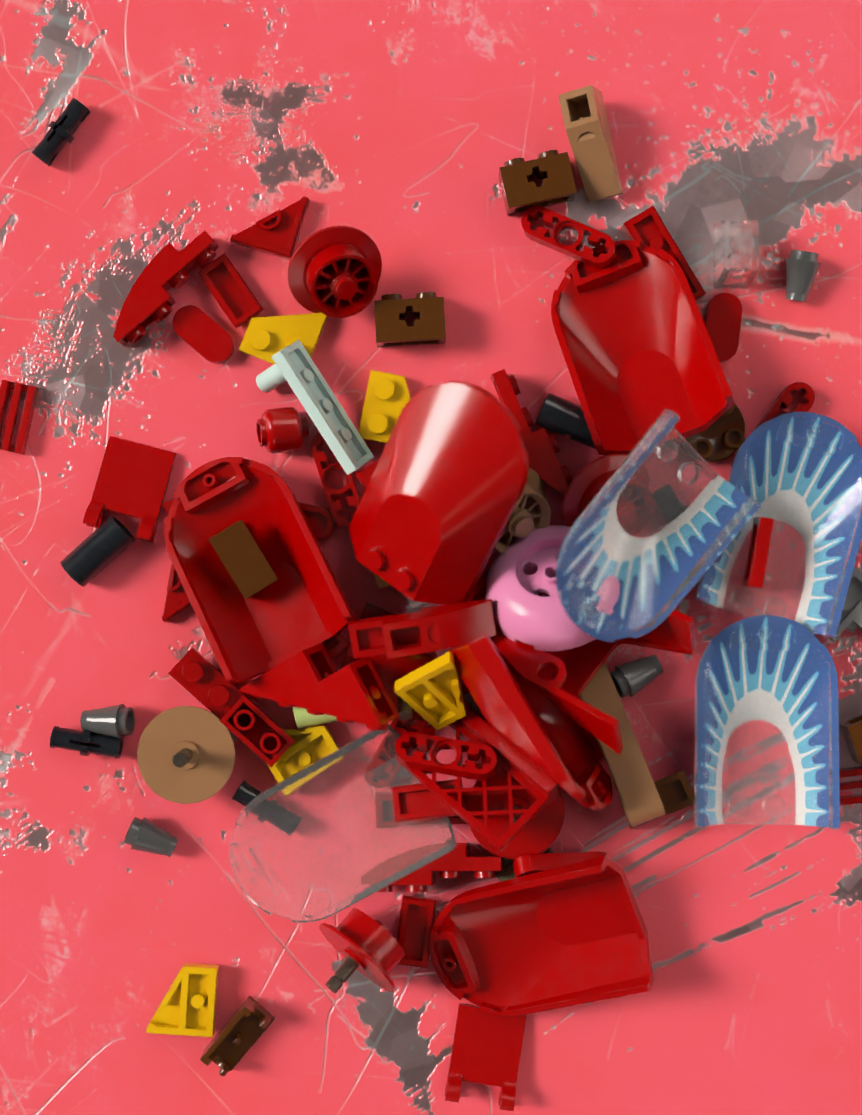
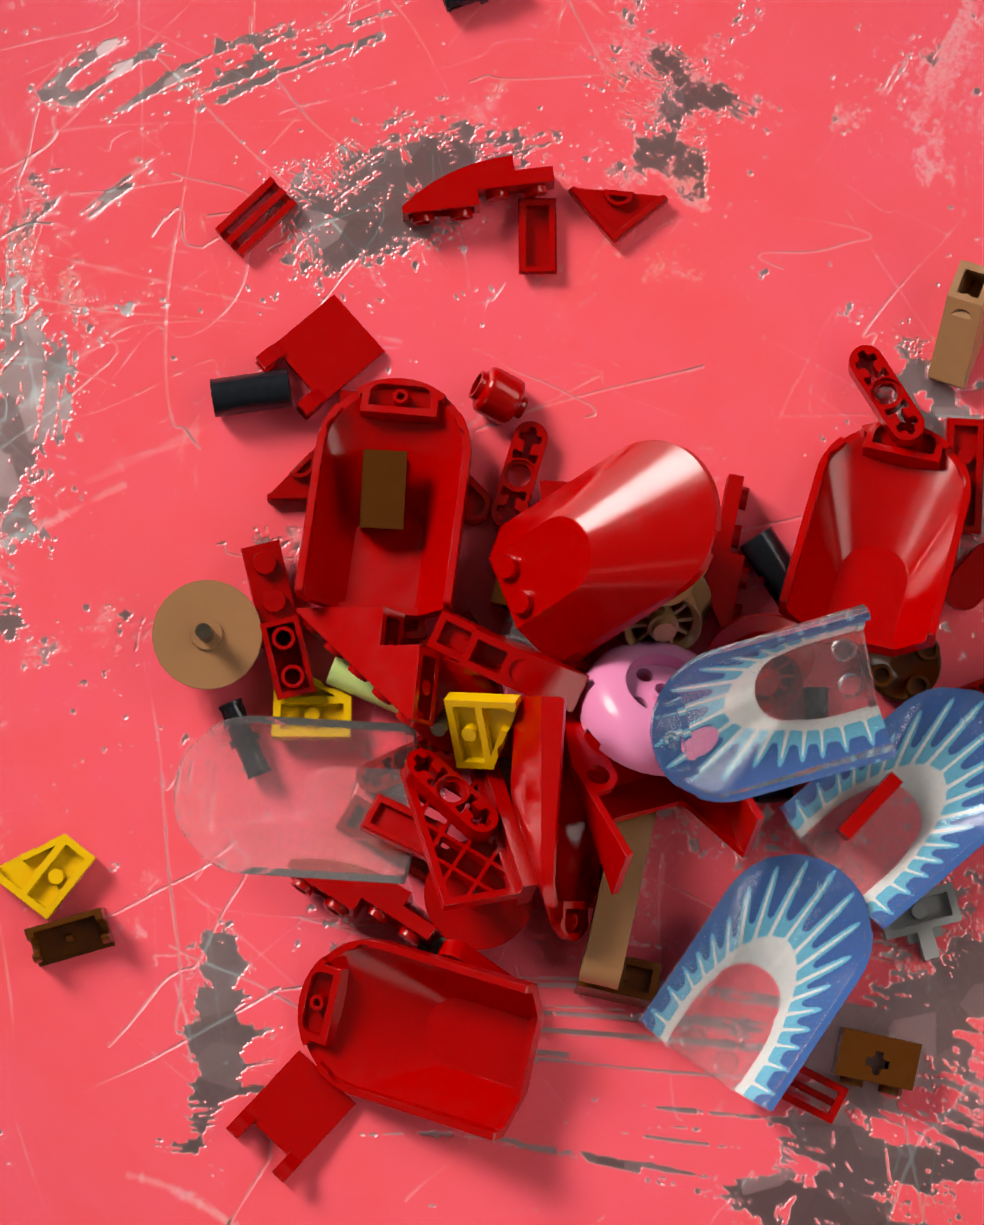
camera: 35 degrees right, 5 degrees down
black pin [50,726,124,759] -> none
dark grey cone [80,704,135,738] -> none
dark grey cone [123,817,178,857] -> none
red tile [173,305,234,364] -> none
yellow wing [239,313,328,365] -> none
light aqua piece [256,340,374,475] -> none
red piece [287,226,382,318] -> none
red piece [319,908,405,994] -> none
yellow wing [359,370,411,444] -> none
reddish brown brick [374,292,446,347] -> none
red tile [397,895,437,968] -> none
reddish brown brick [498,150,577,216] -> none
dark grey cone [610,655,663,698] -> none

